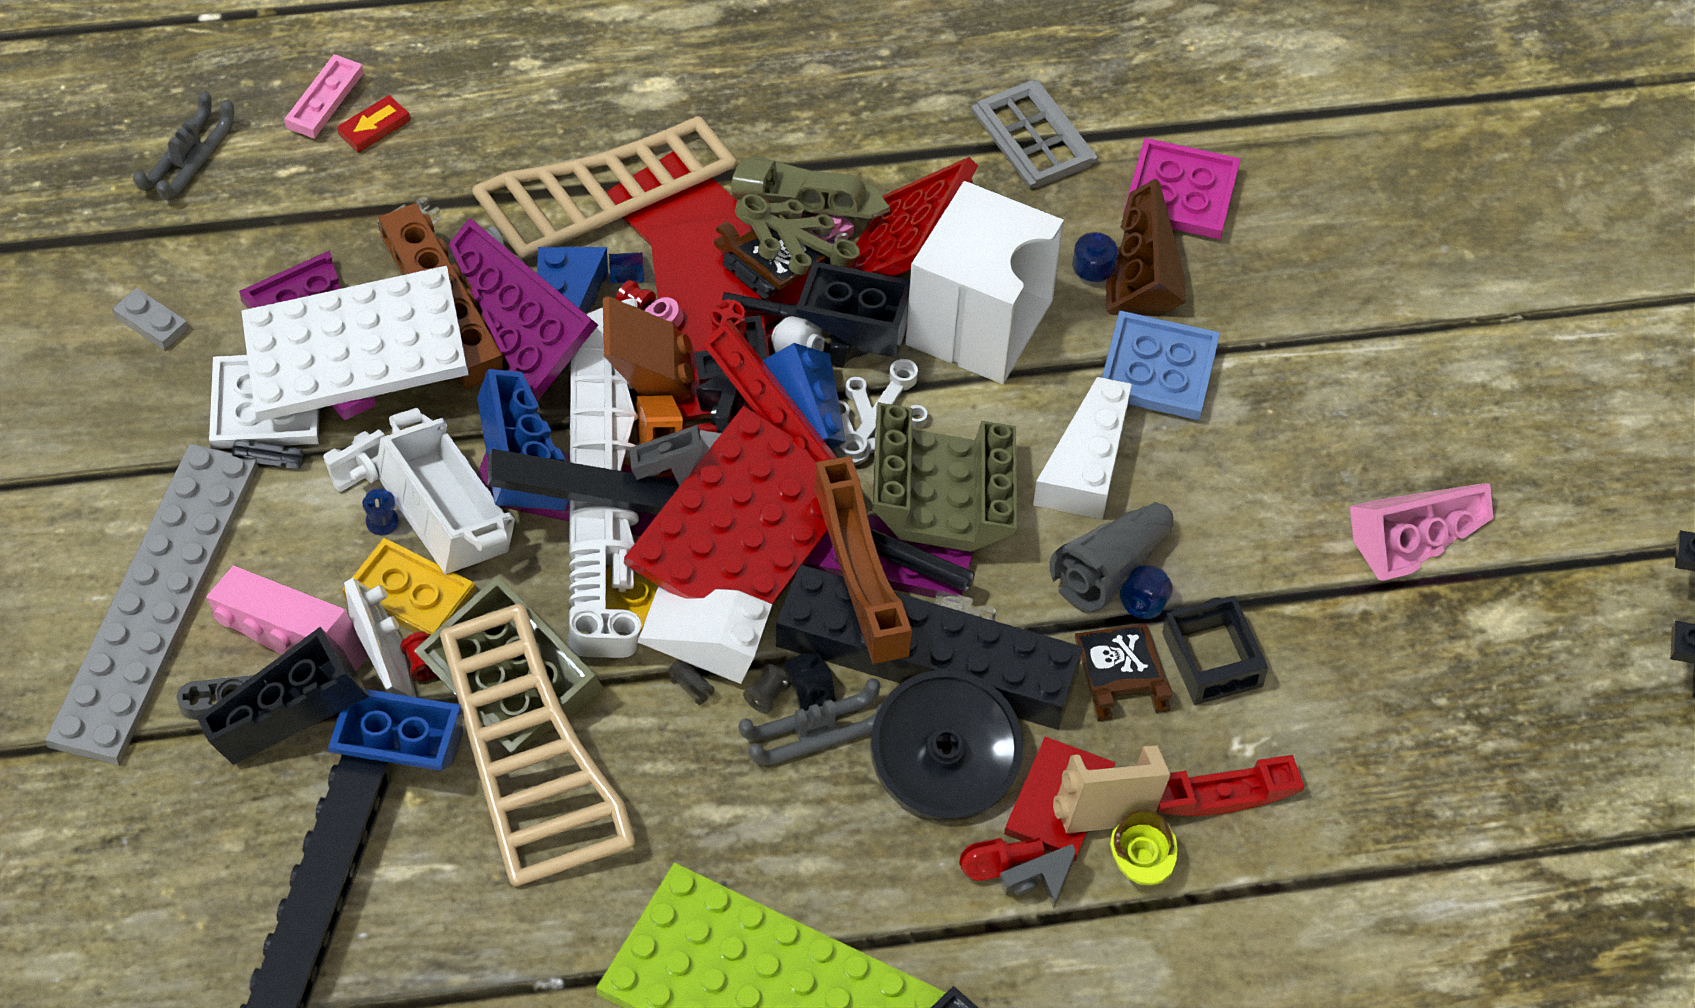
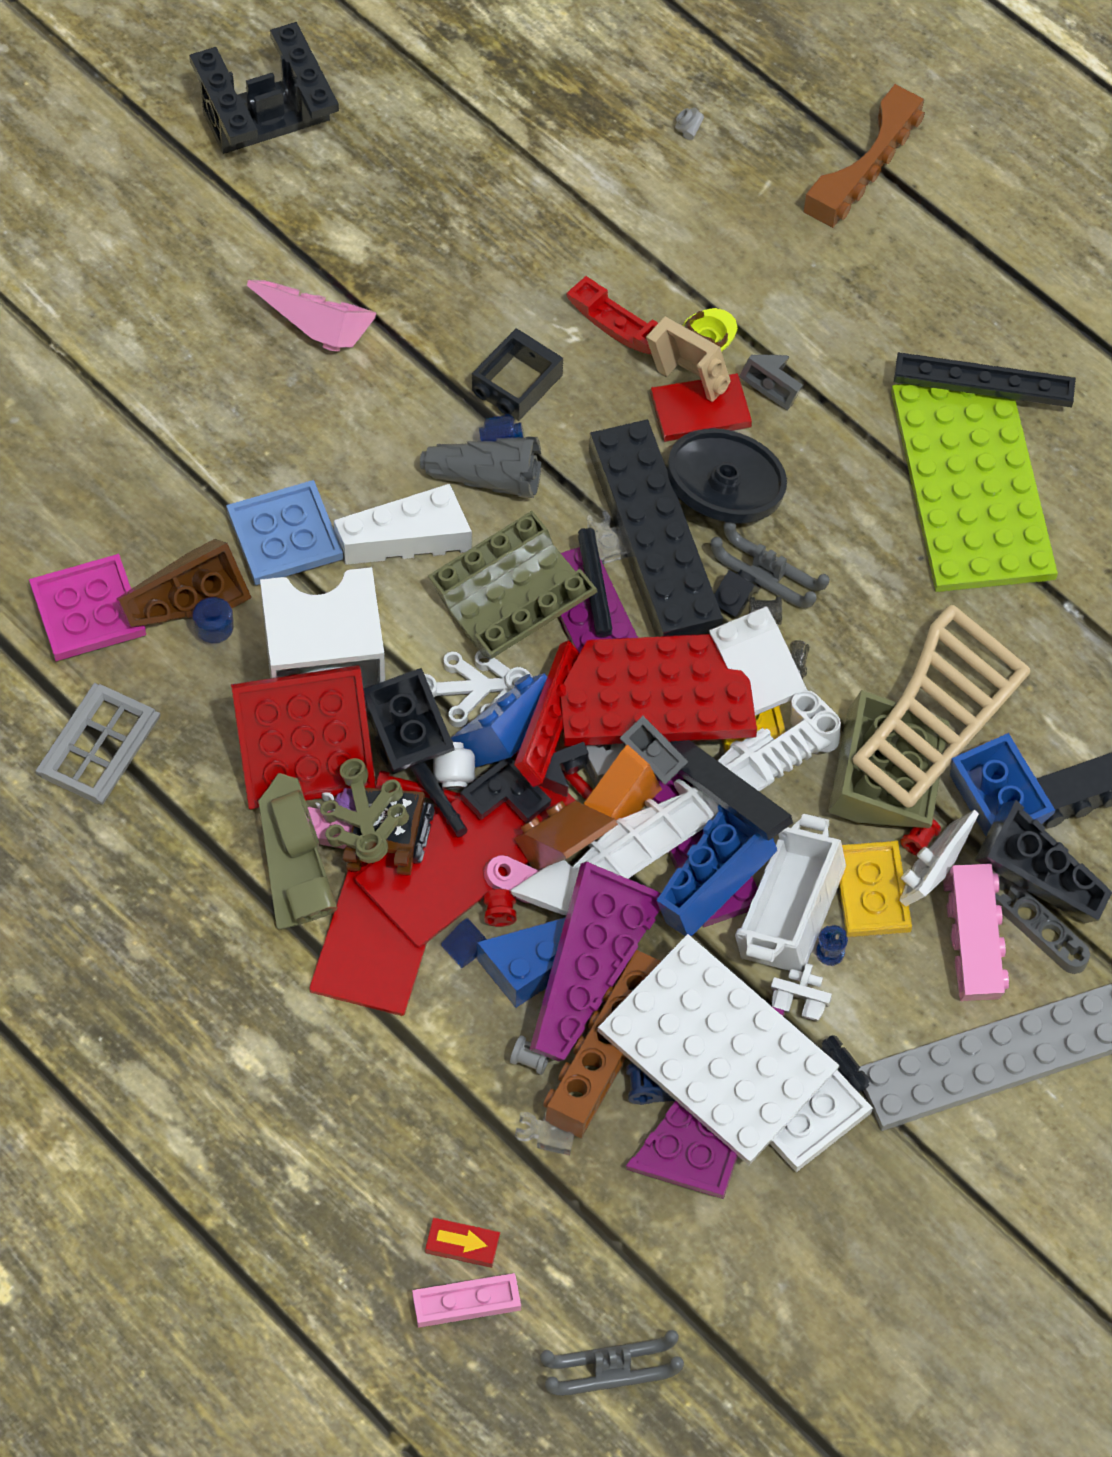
camera: 125 degrees left, 5 degrees up
light grey plate [112,288,189,351] -> none
tan bar [472,116,737,260] -> none
red wheel [710,299,747,336] -> none
dark orange arch [814,456,912,664] -> none
red arm [959,837,1045,881] -> none
flag [1075,624,1172,721] -> none

